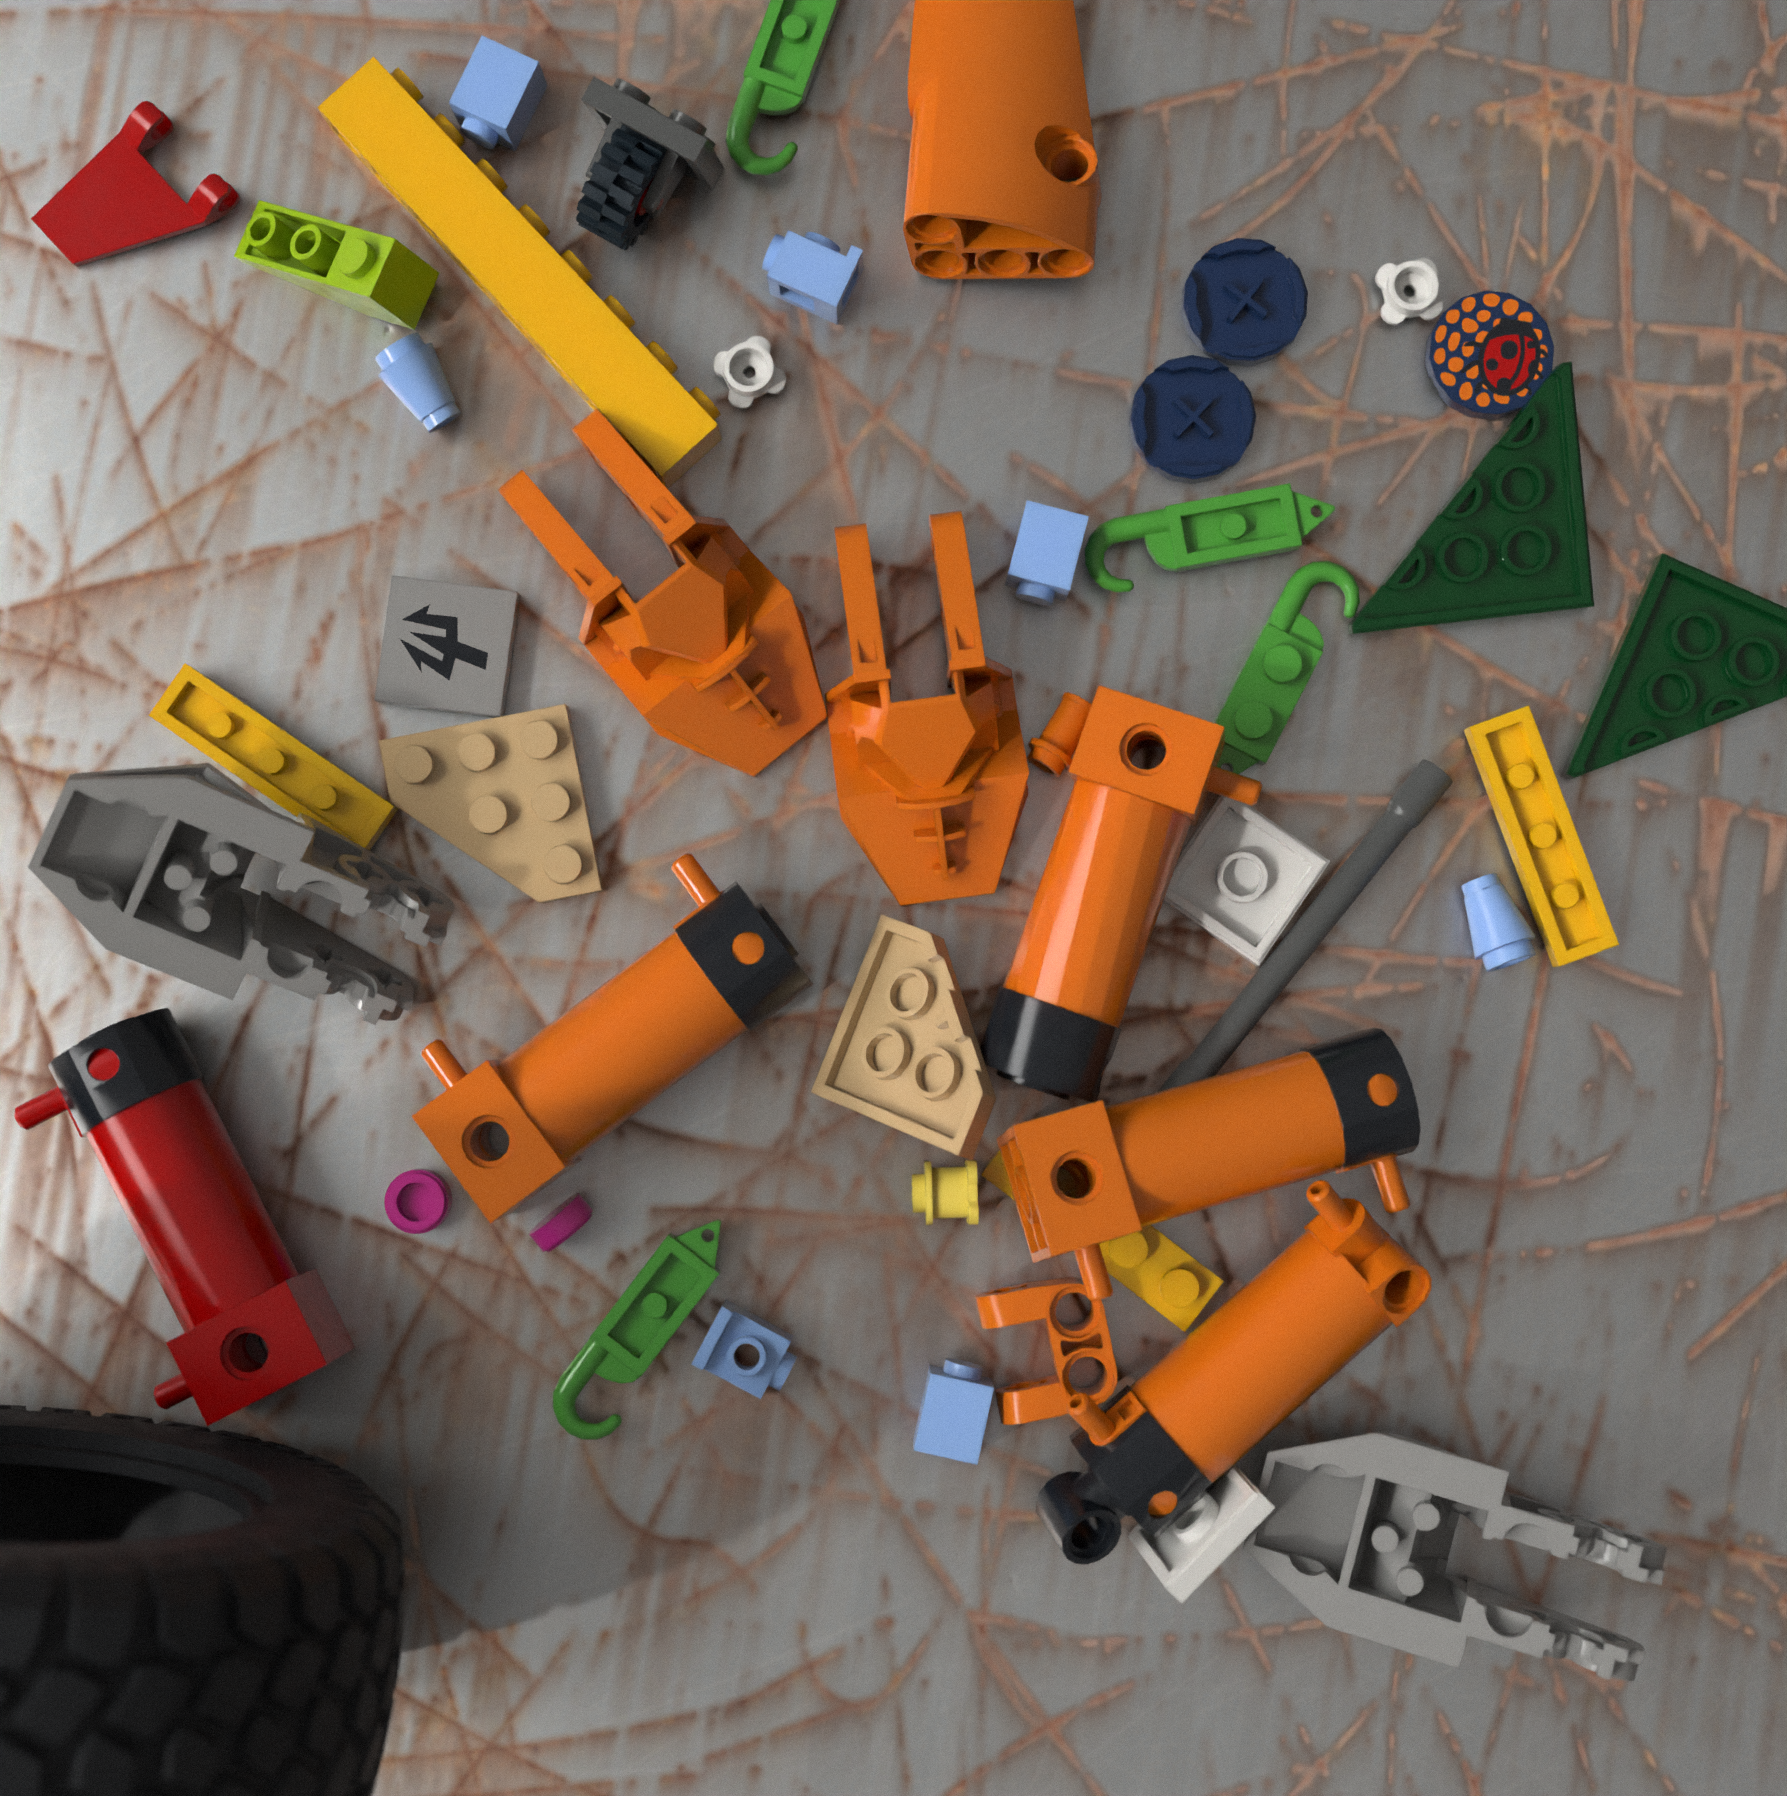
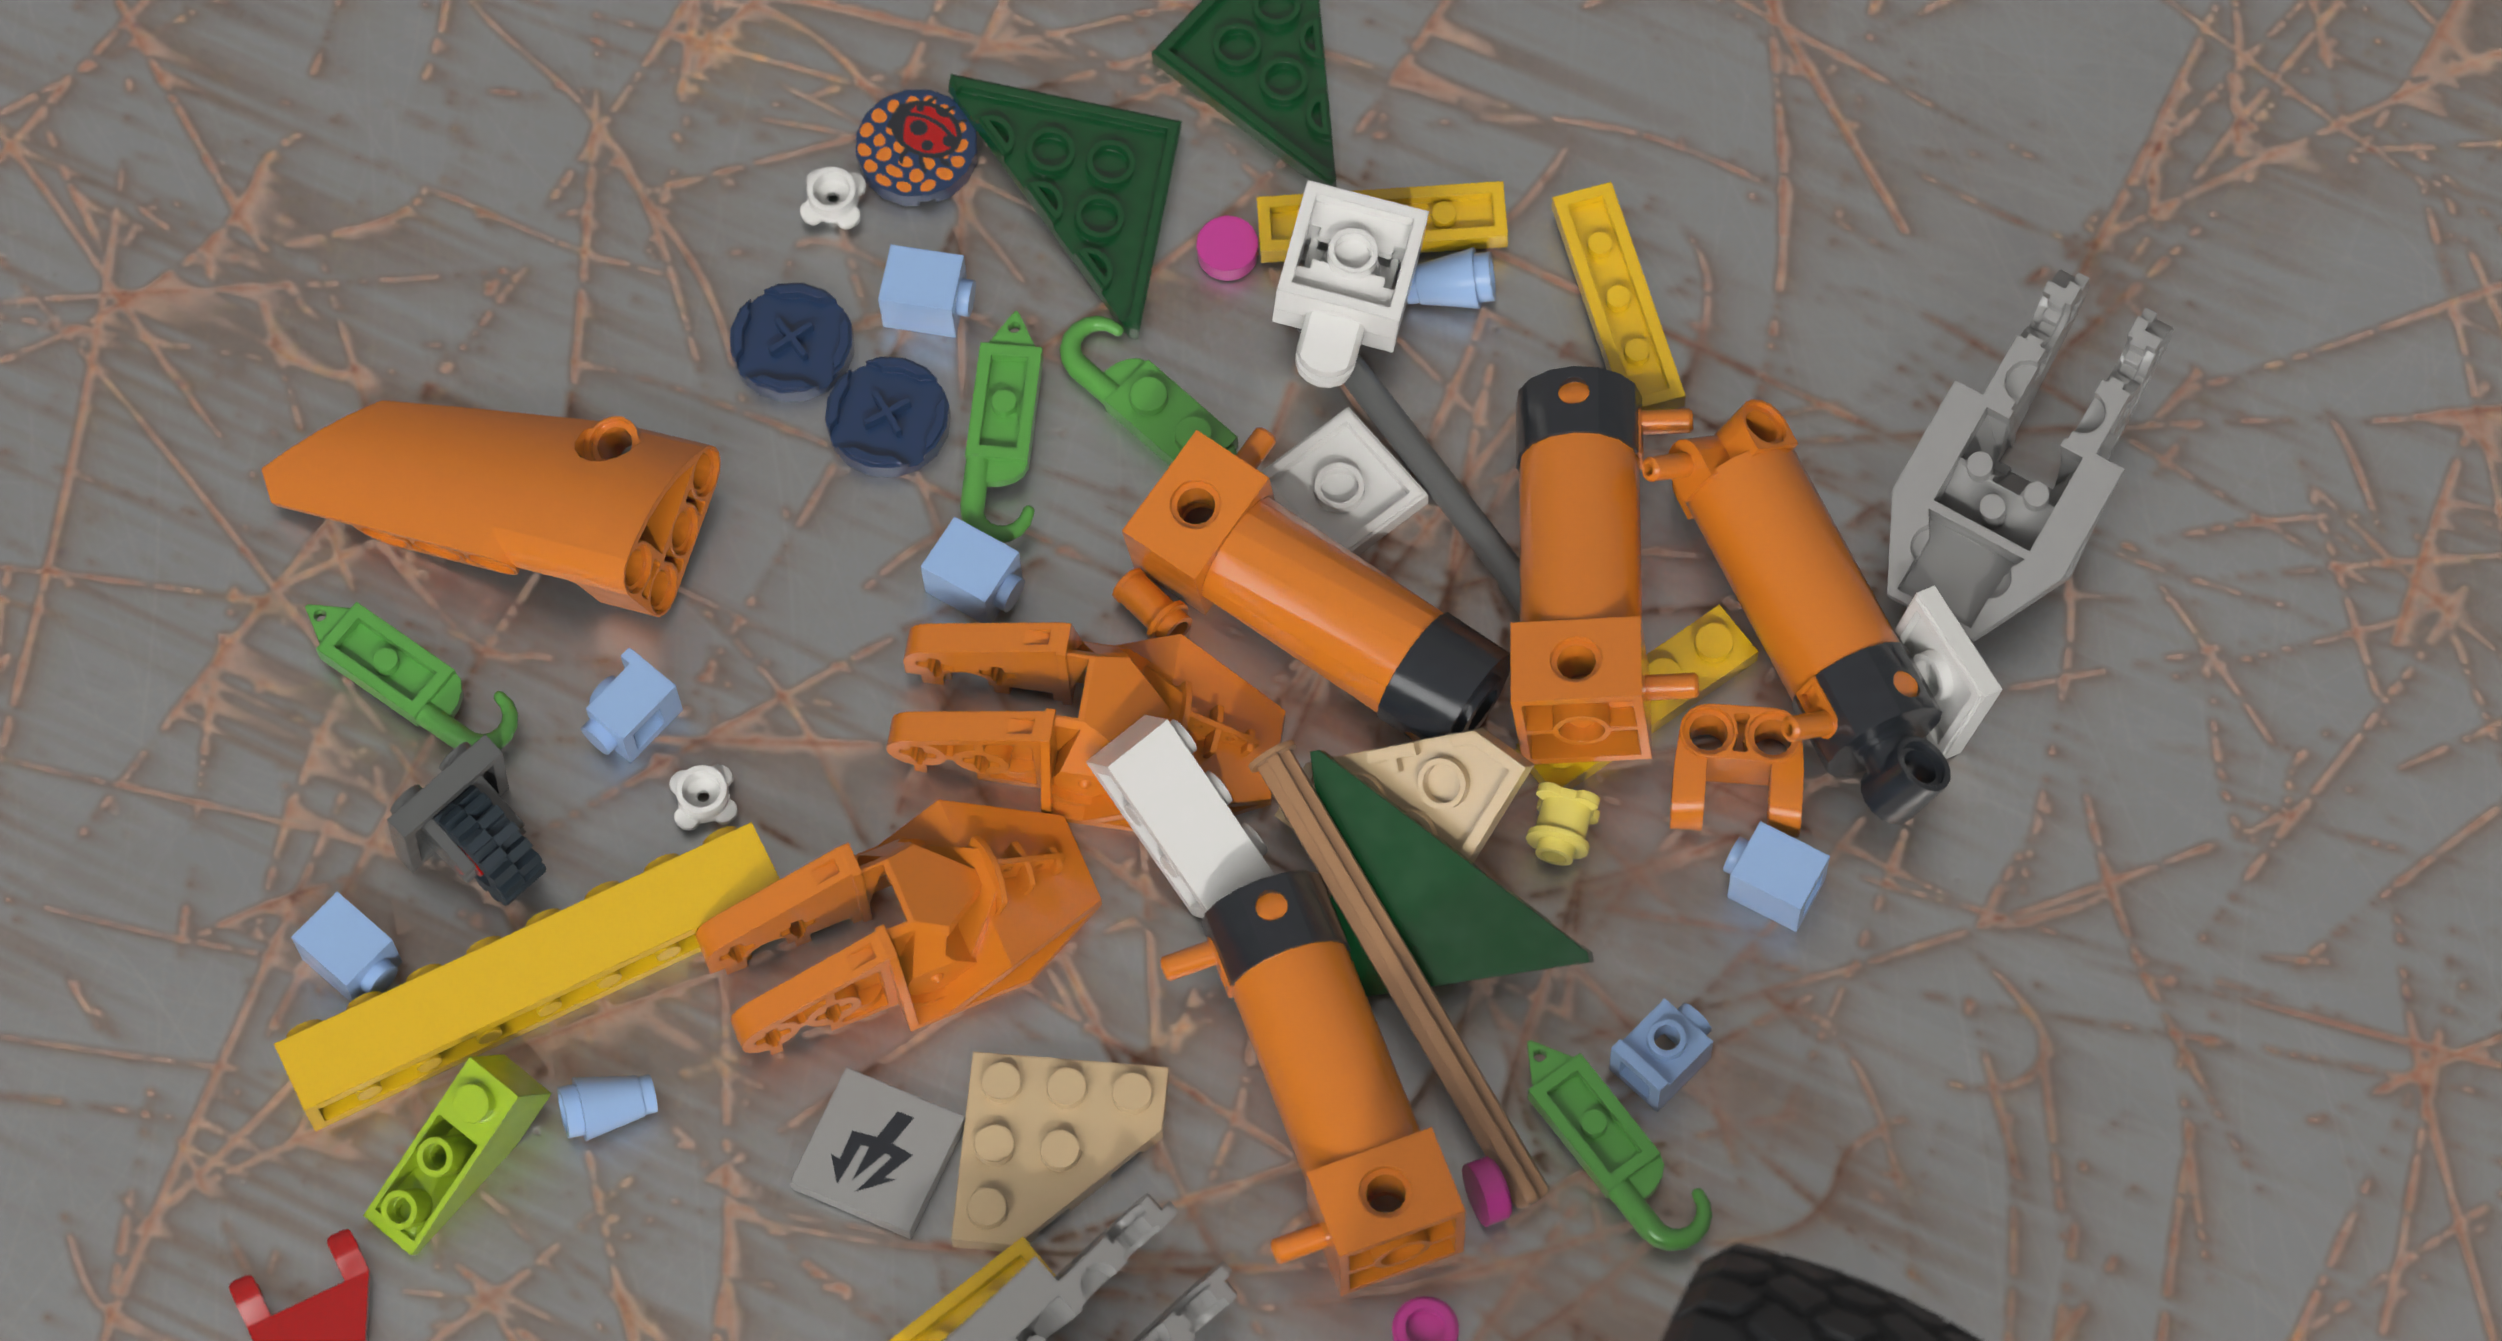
camera: 70 degrees left, 20 degrees down
none -> light blue brick [878,244,976,338]
none -> white brick [1086,715,1274,918]
none -> dark pink tile [1196,216,1259,281]
none -> medium nougat axle [1248,740,1549,1209]
none -> white brick [1272,180,1429,388]
none -> dark green tile [1310,750,1594,997]
none -> yellow plate [1552,182,1686,411]

